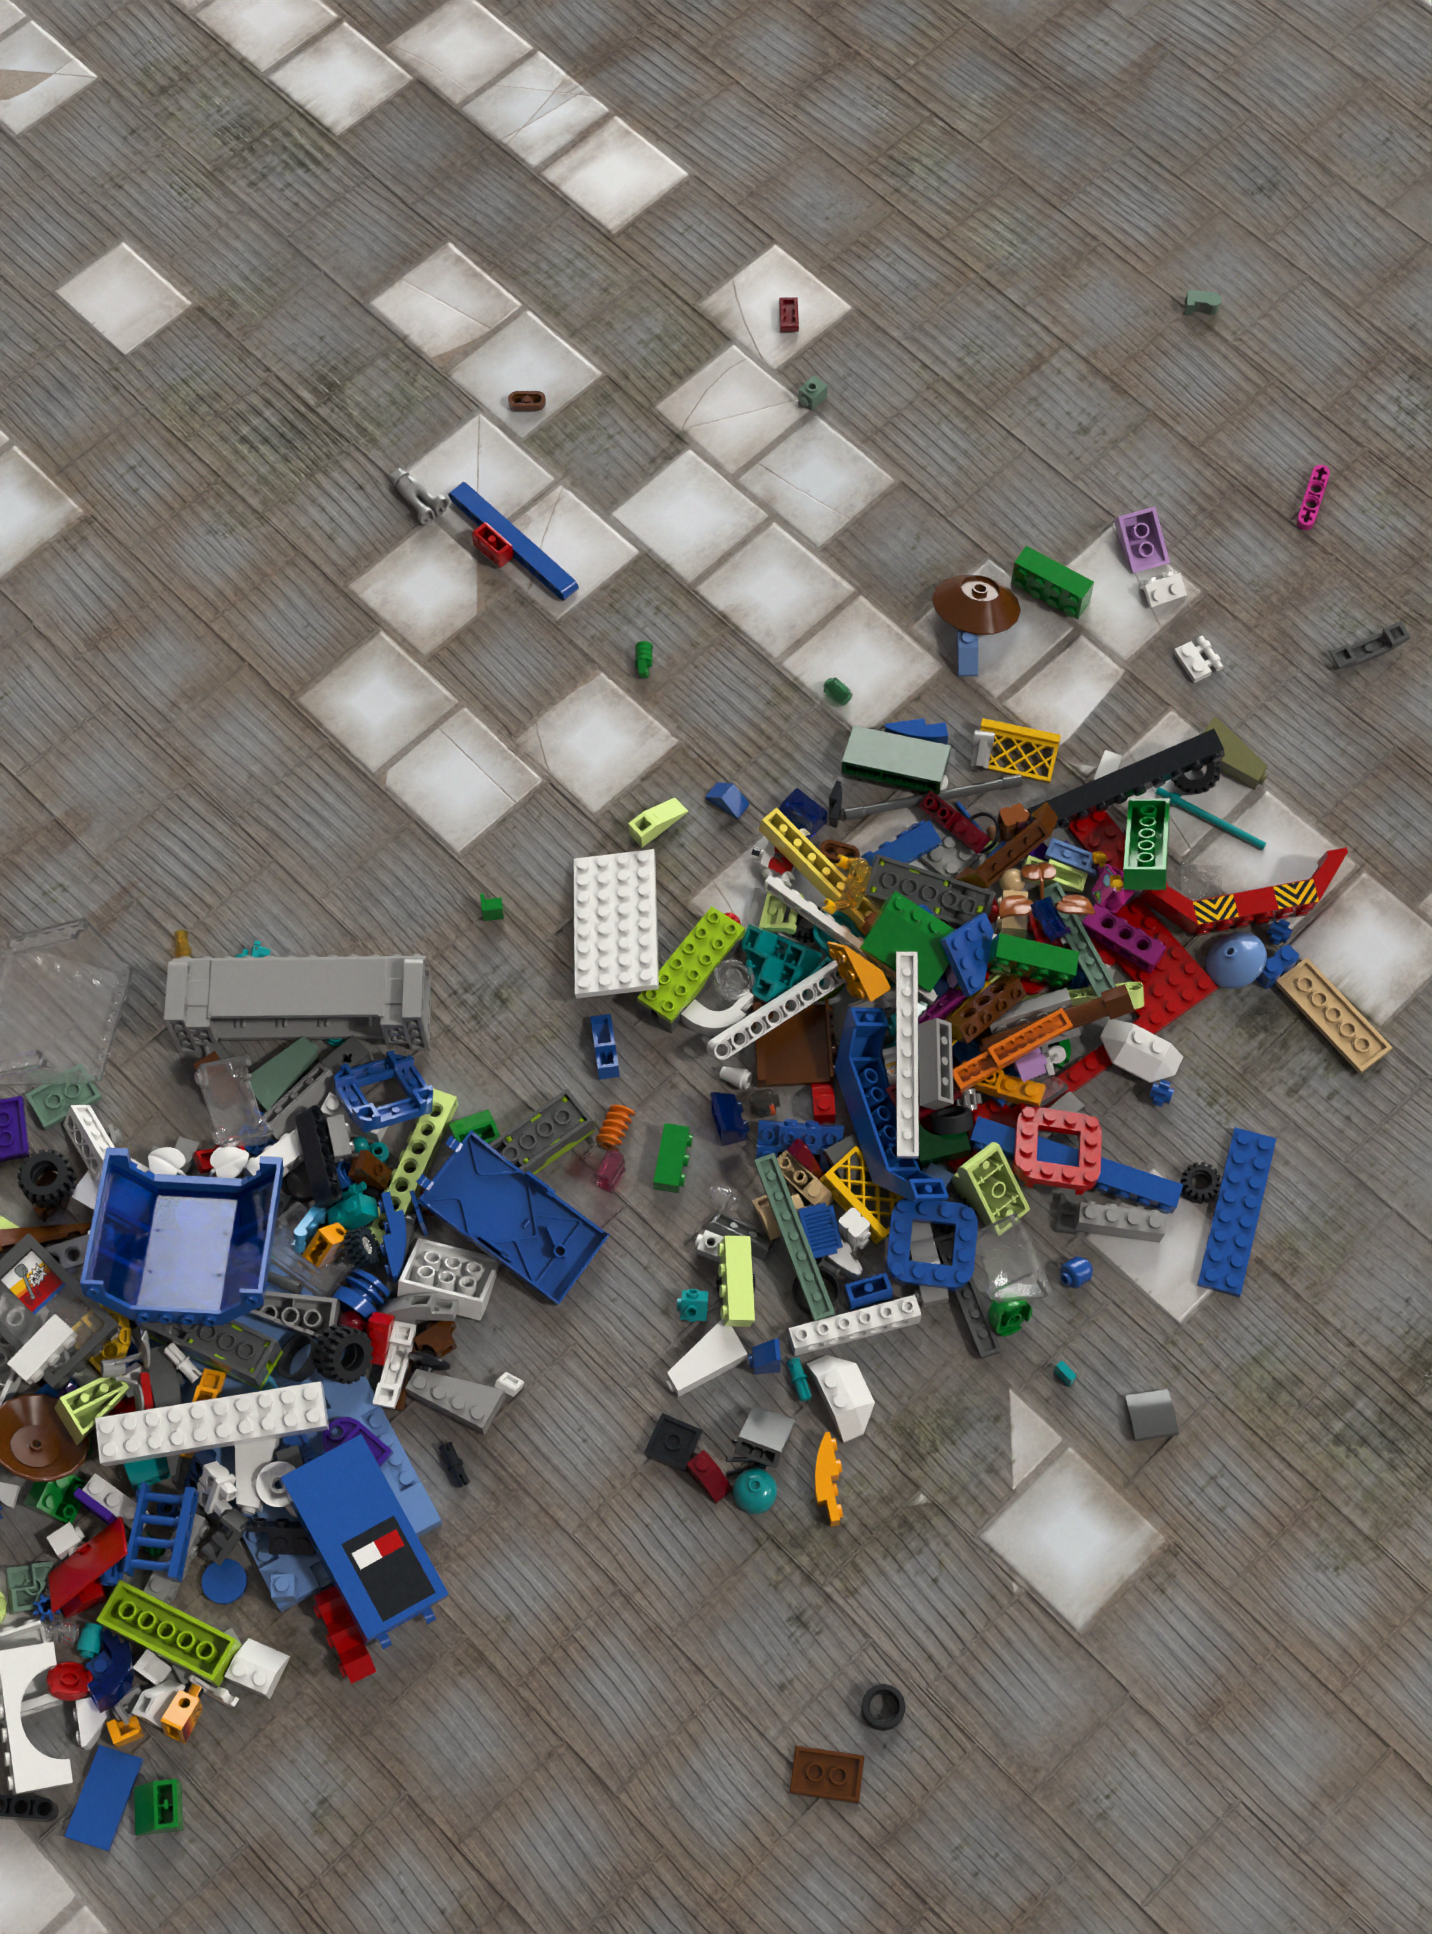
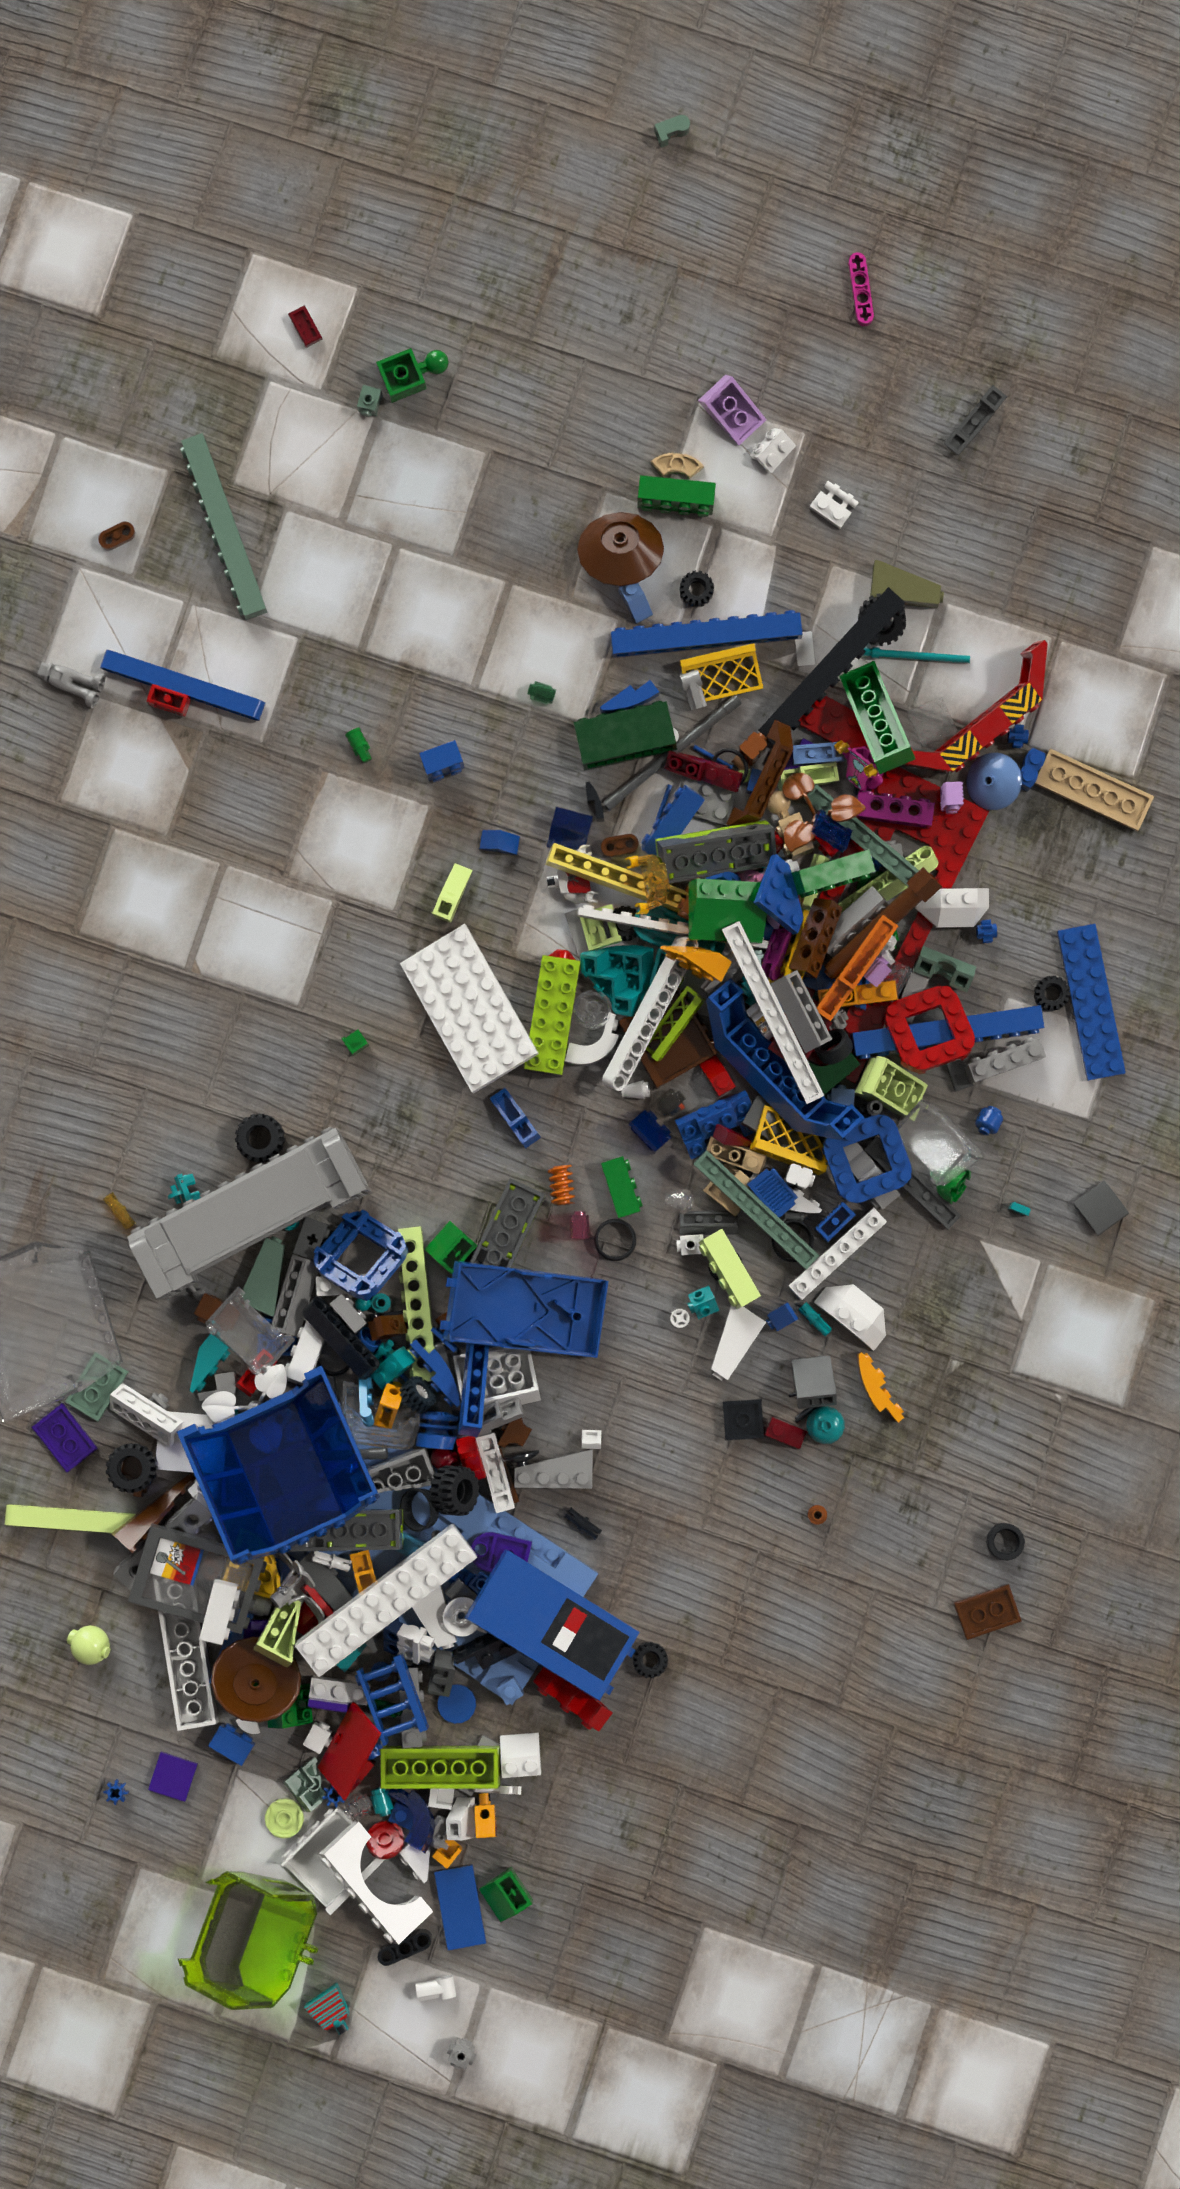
camera: 25 degrees left, 20 degrees up
none -> sand green brick [180,433,268,620]
none -> teal slope [190,1333,231,1393]
none -> black tyre [235,1114,285,1163]
none -> green brick [376,348,449,403]
none -> white piece [416,1975,457,2002]
none -> blue brick [419,740,465,782]
none -> blue brick [458,1343,489,1437]
none -> black tyre [594,1219,636,1261]
none -> blue brick [611,610,803,658]
none -> black tyre [633,1642,668,1678]
none -> lime fence [645,986,706,1061]
none -> tan tile [651,453,704,479]
none -> white wheel [670,1309,689,1328]
none -> black tyre [680,570,714,607]
none -> dark orange plate [808,1505,827,1525]
none -> dark grey pin [867,1100,883,1116]
none -> sand green arch [913,946,976,992]
none -> lavender brick [940,782,964,814]

